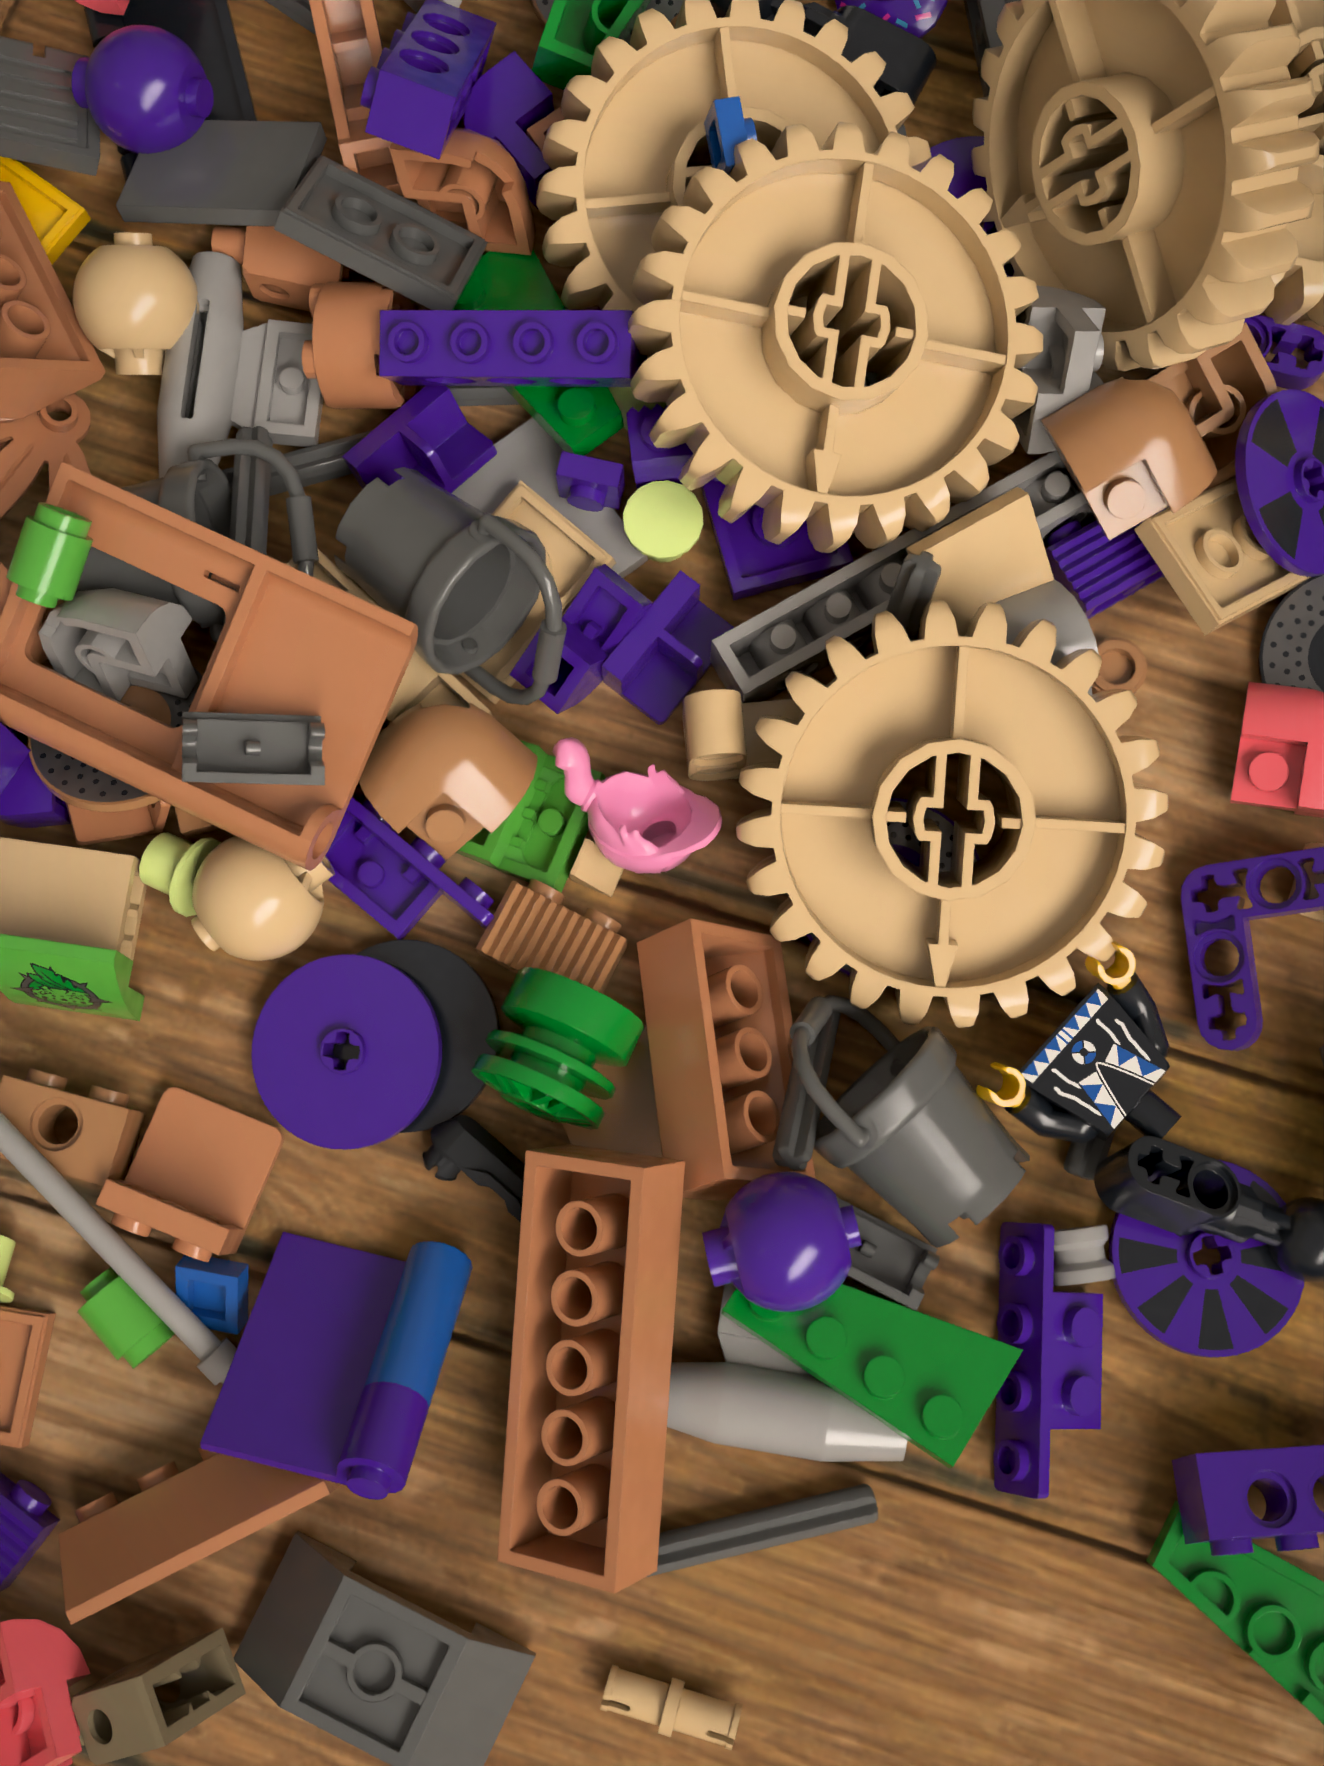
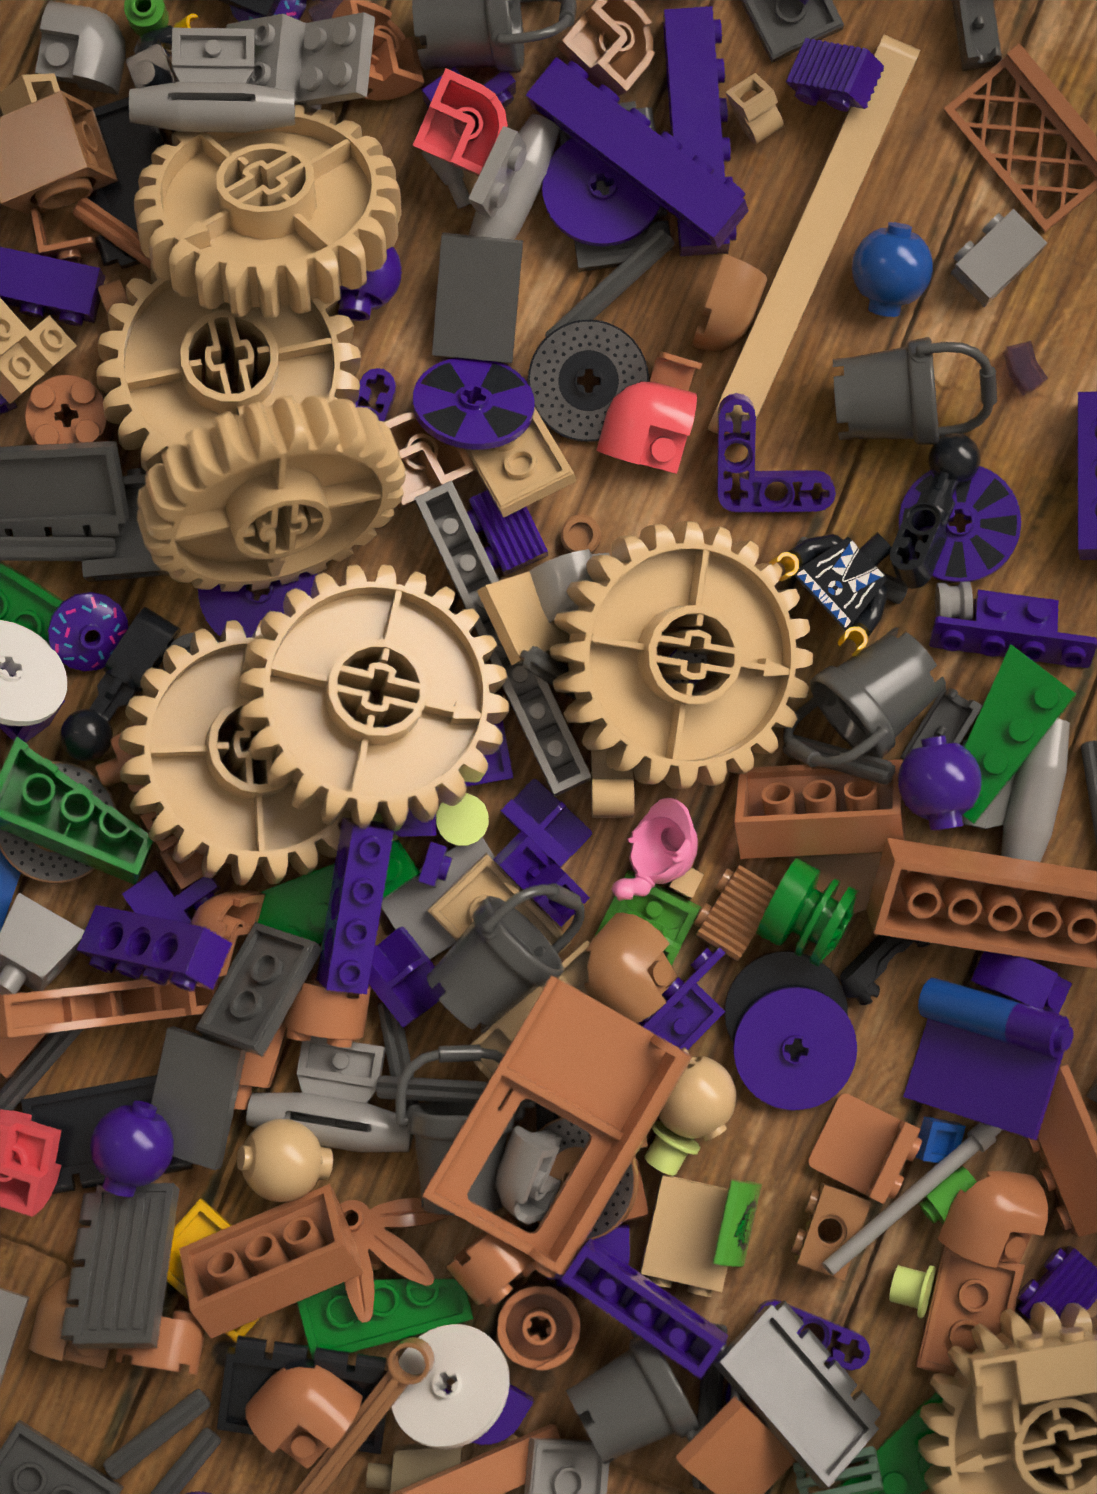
camera: 85 degrees left, 5 degrees up
bright green brick [6,502,93,608] -> none
dark grey hinge [182,712,325,785] -> none
blue plate [704,96,757,175] -> none
light grey brick [1011,286,1106,454] -> none
medium nougat brick [1041,377,1217,540] -> none
none -> nougat brick [938,1171,1048,1268]
none -> dark purple brick [971,951,1072,1014]

